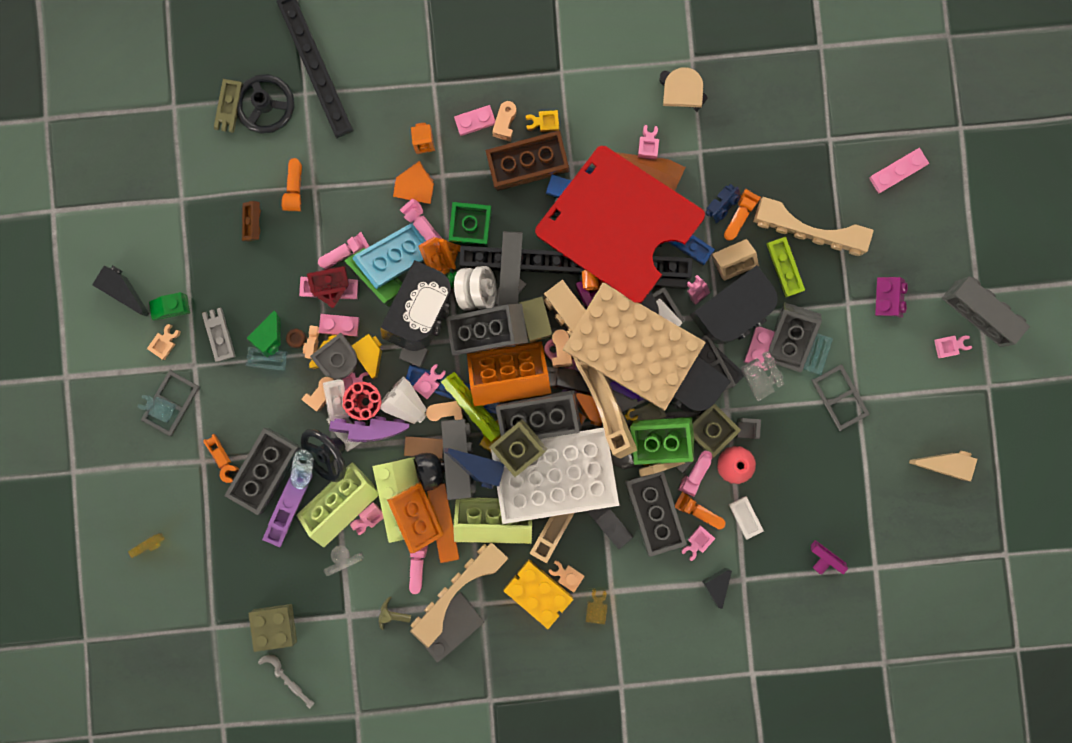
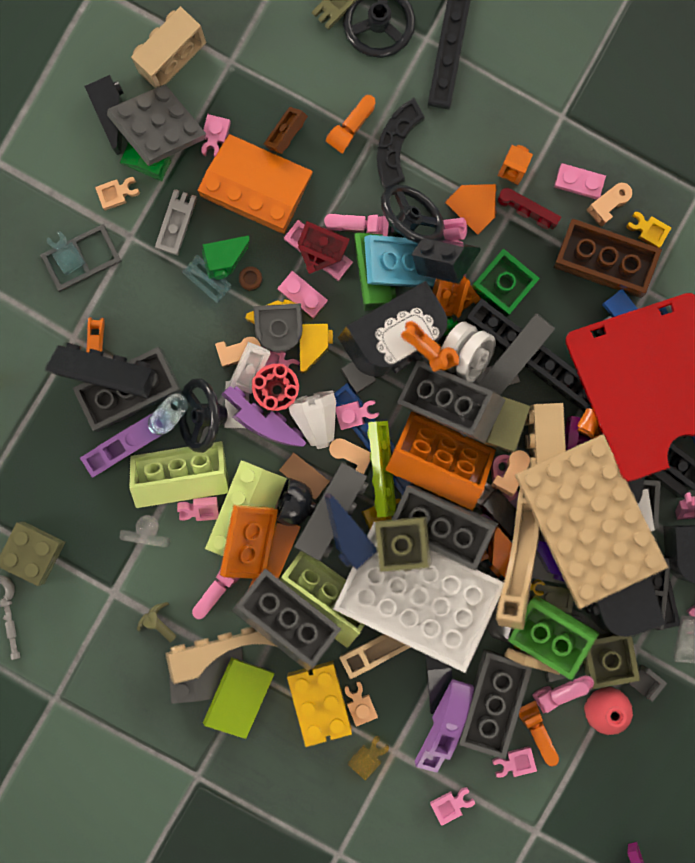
camera: 30 degrees right, 0 degrees up
light nougat plate [303,326,319,359] -> none
black slope [702,568,732,609] -> none
white tile [729,496,764,540] -> none
none -> black slope [45,343,156,399]
none -> dark grey plate [107,84,206,166]
none -> tan brick [131,6,206,88]
none -> orange slope [198,134,313,235]
none -> bright pink plate [202,114,231,158]
none -> lime tile [203,657,274,739]
none -> dark grey brick [232,569,341,671]
none -> black tile [377,98,425,190]
none -> black piece [381,184,445,244]
none -> orange piece [401,321,459,372]
none -> black slope [411,238,481,284]
none -> medium lavender slope [414,679,474,773]
none -> bright pink plate [430,787,475,826]
none -> dark red plate [497,188,561,230]

